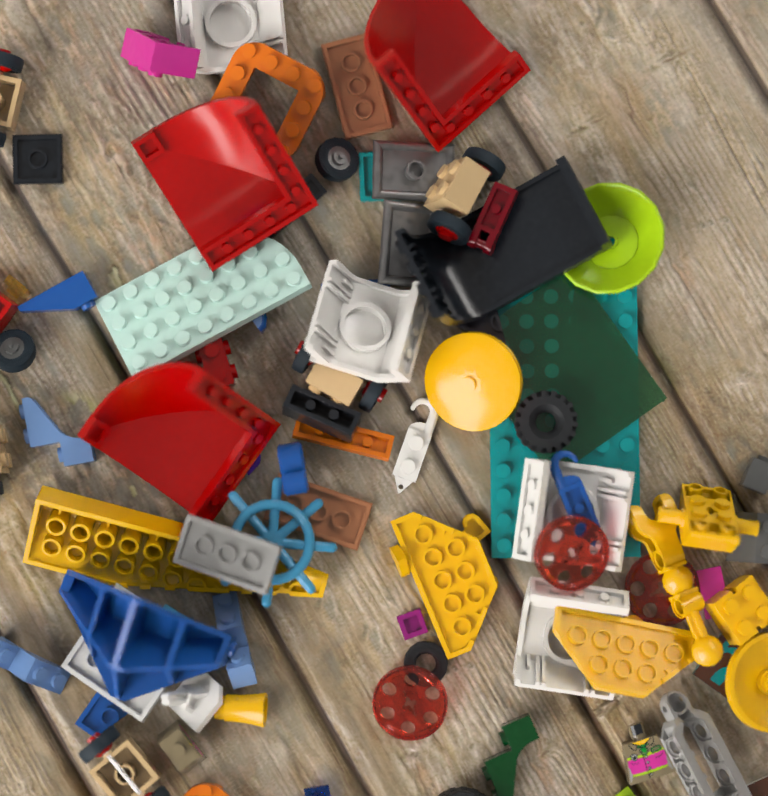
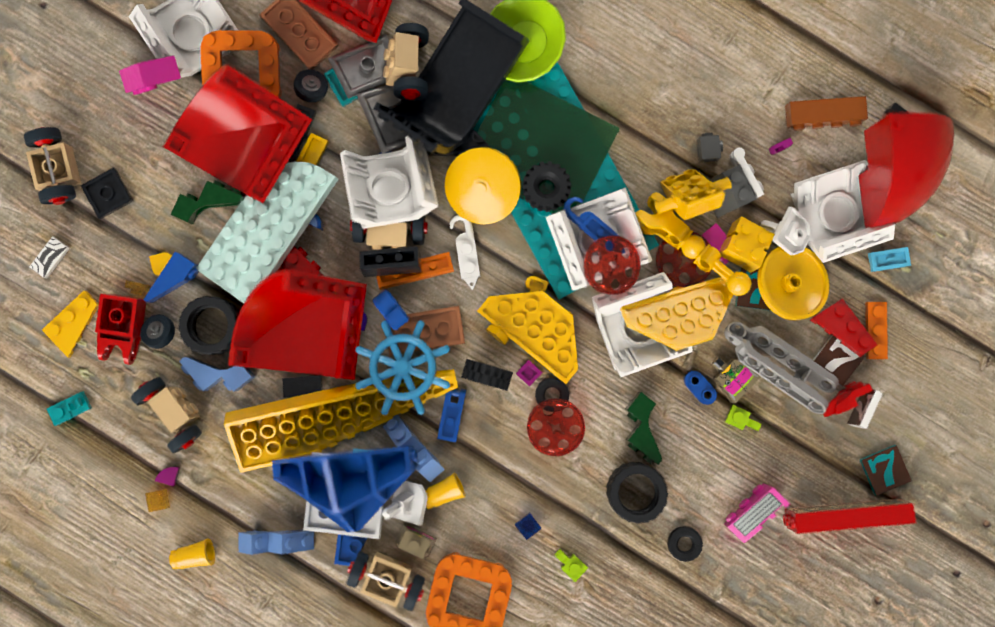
camera: 30 degrees left, 0 degrees up
light grey plate [172,514,283,595] -> none
dark red plate [467,181,519,256] -> none
none -> yellow tile [149,252,172,276]
none -> dark green arch [170,180,244,225]
none -> black tyre [178,296,240,355]
none -> black tile [282,375,323,397]
none -> yellow tile [296,133,329,165]
none -> blue plate [437,388,467,443]
none -> black tyre [461,359,513,391]
none -> blue plate [684,371,717,405]

